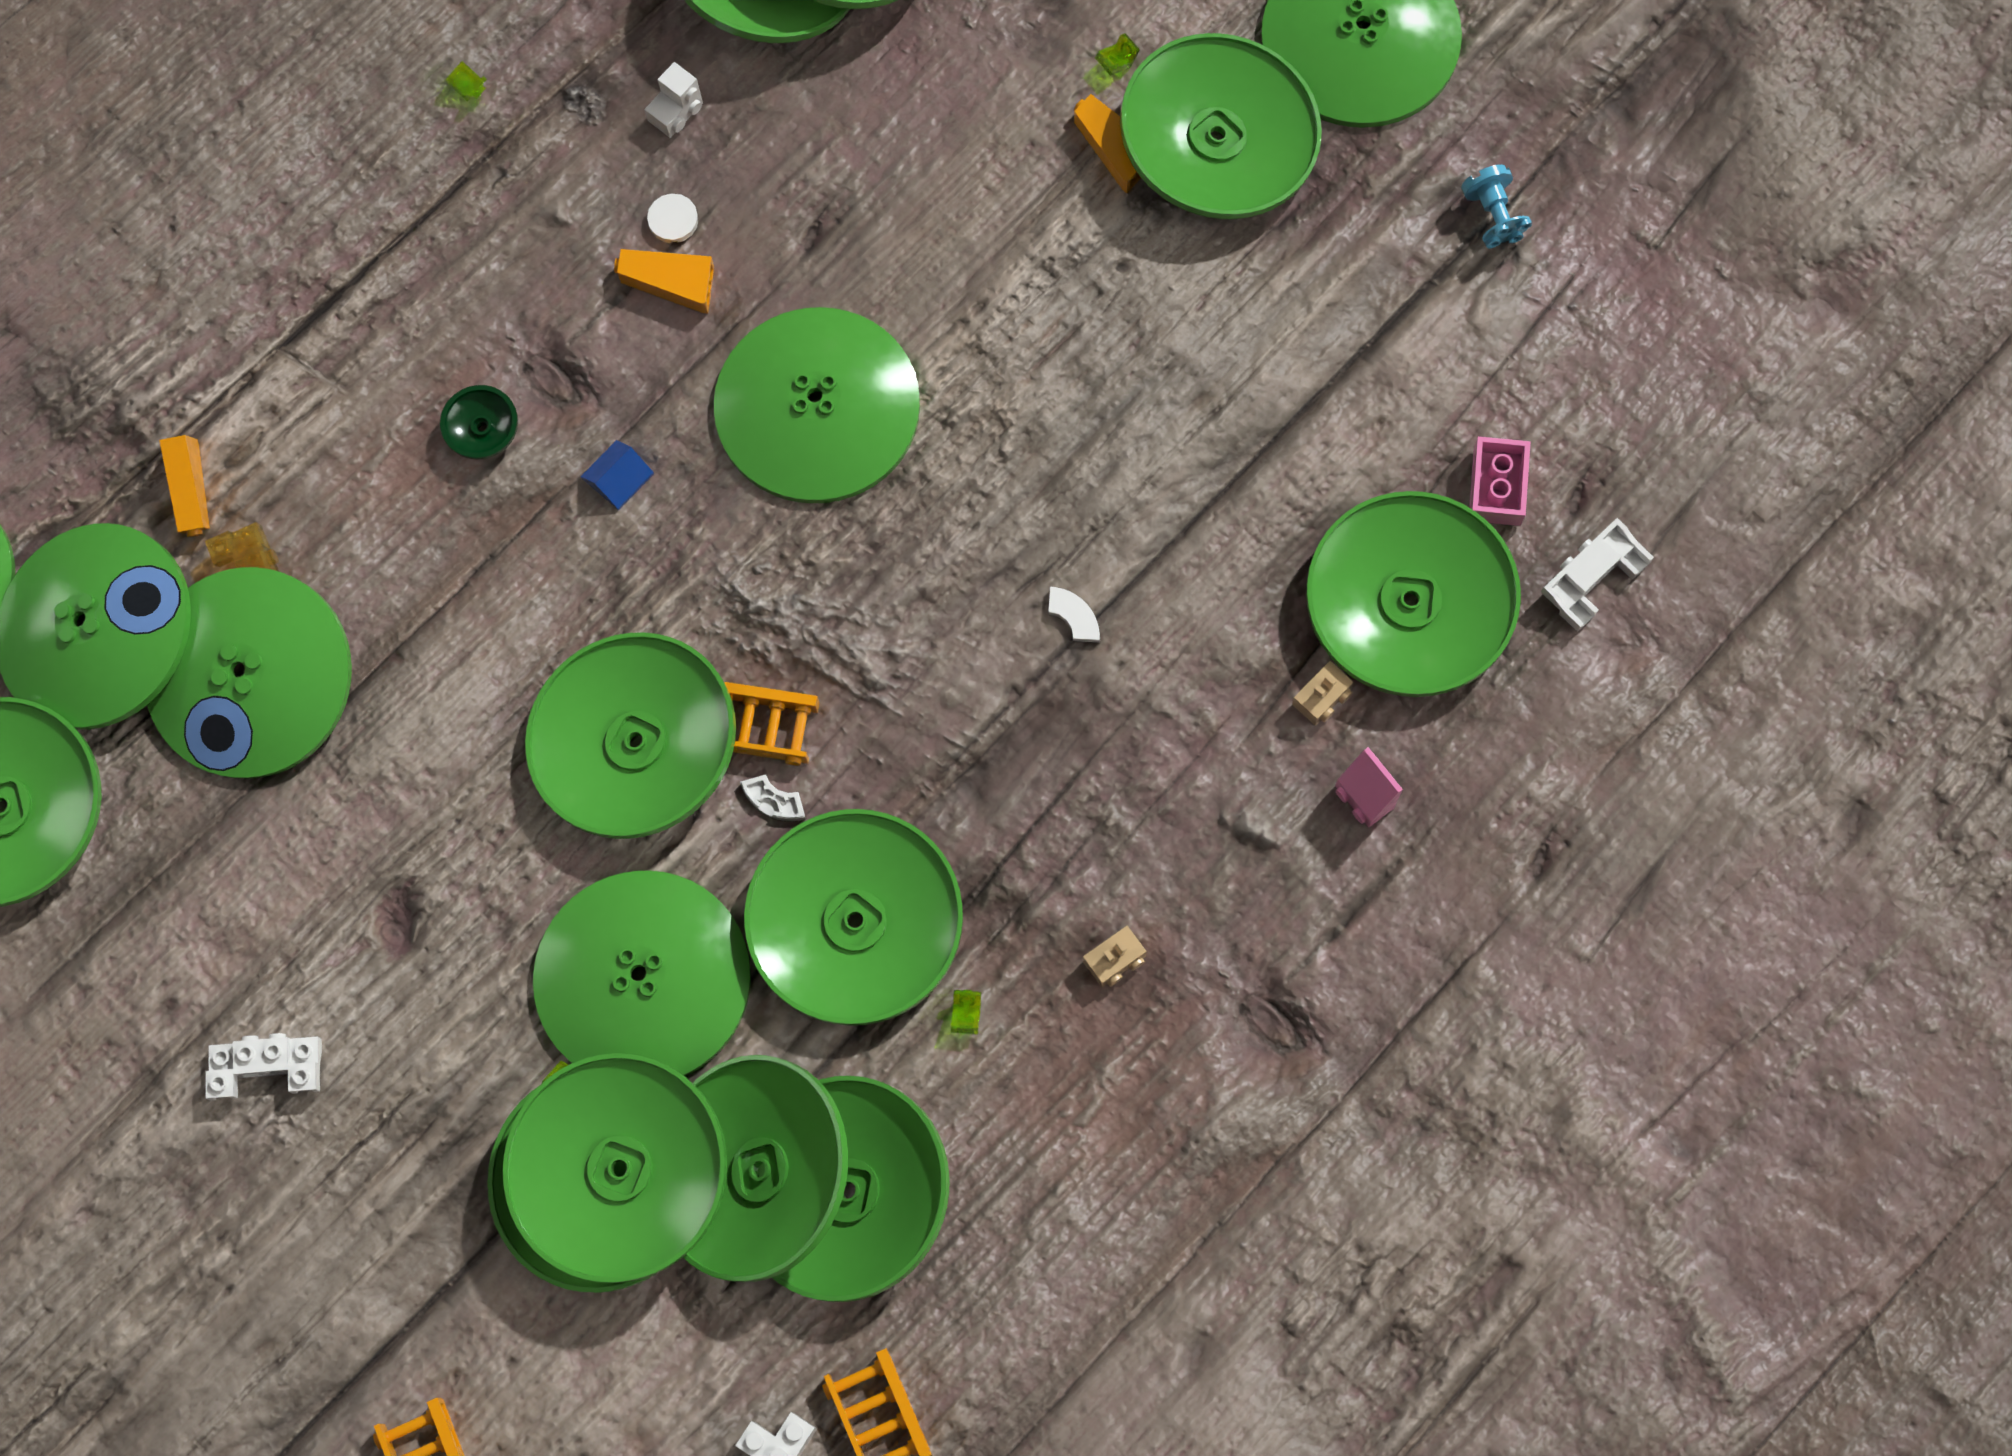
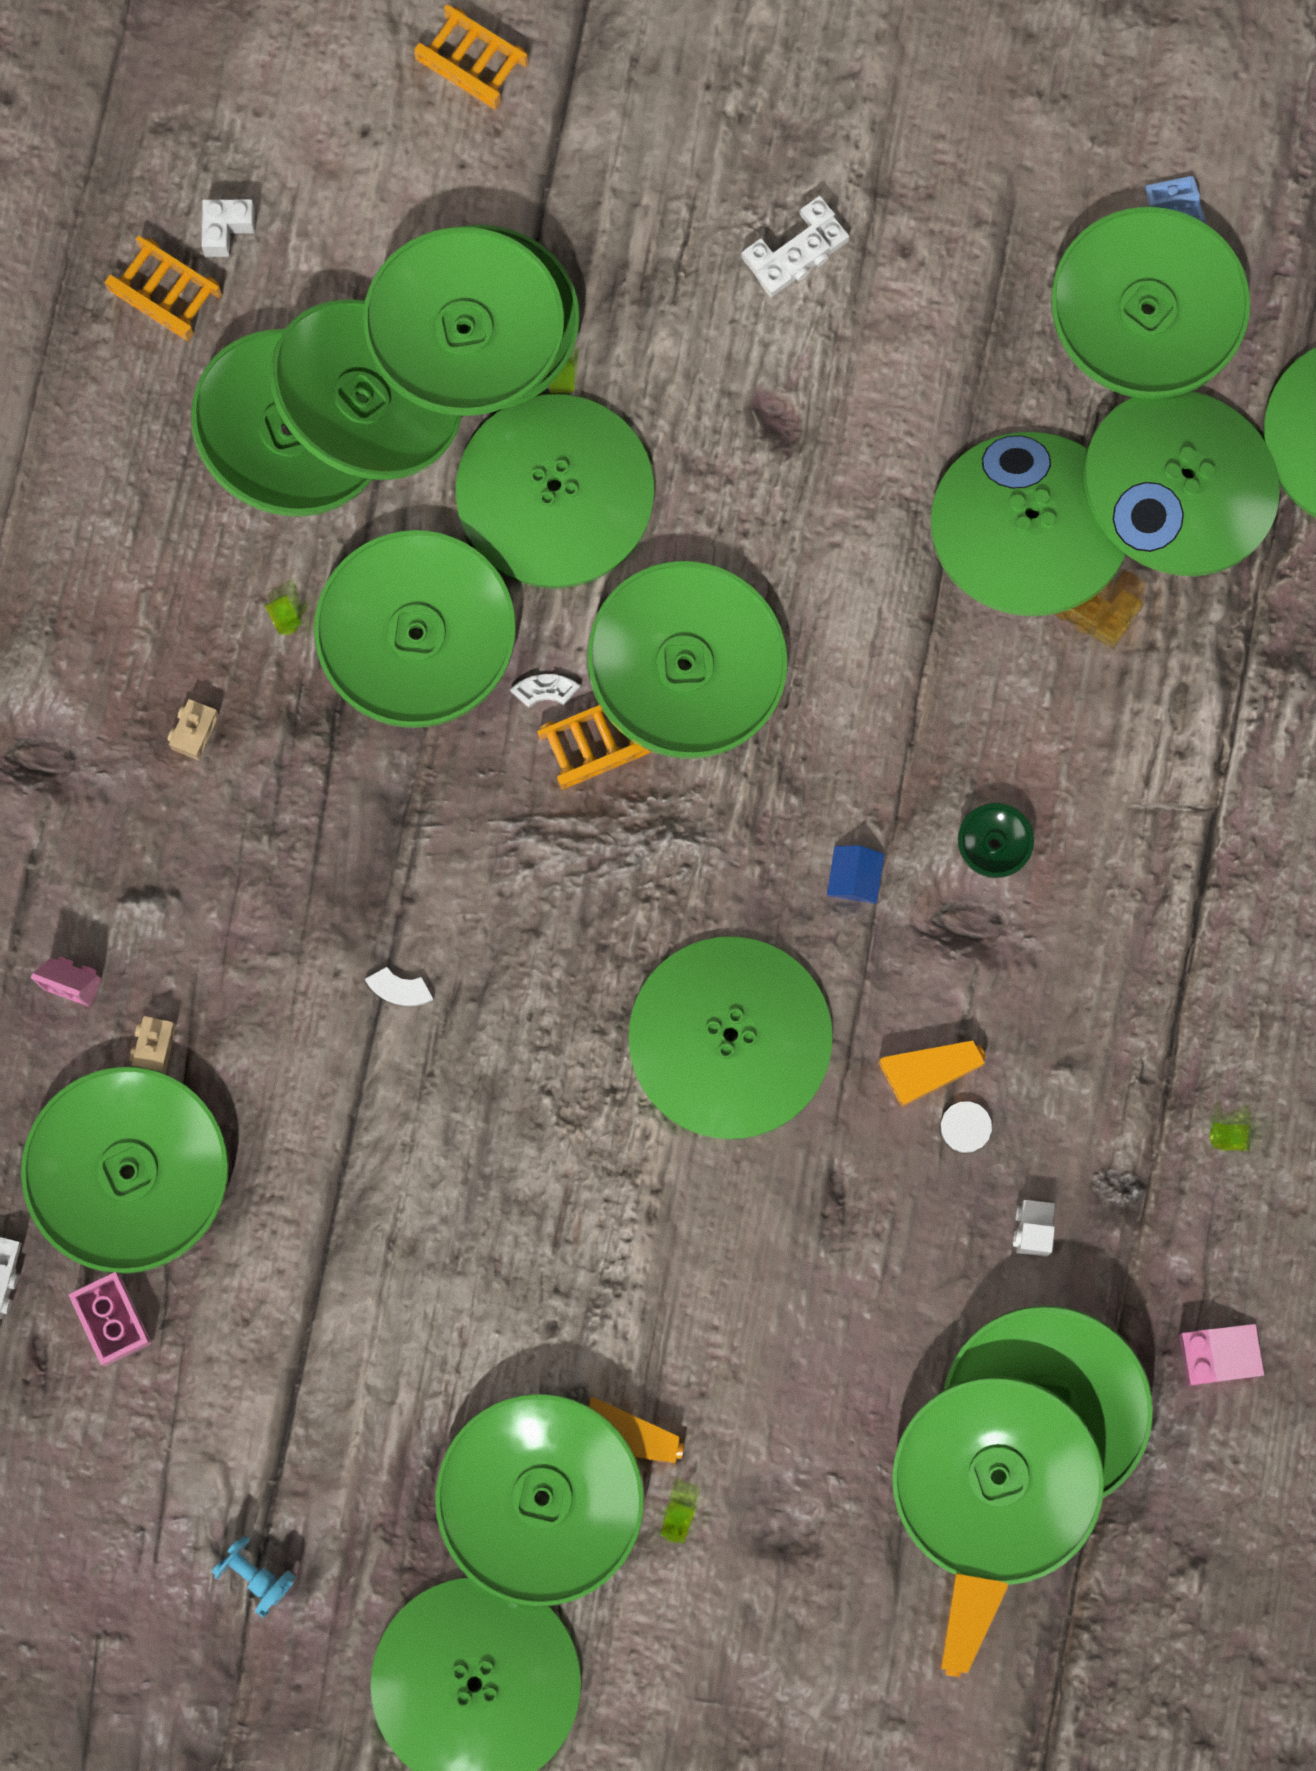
camera: 145 degrees right, 5 degrees up
light orange slope [159,435,210,537] -> none

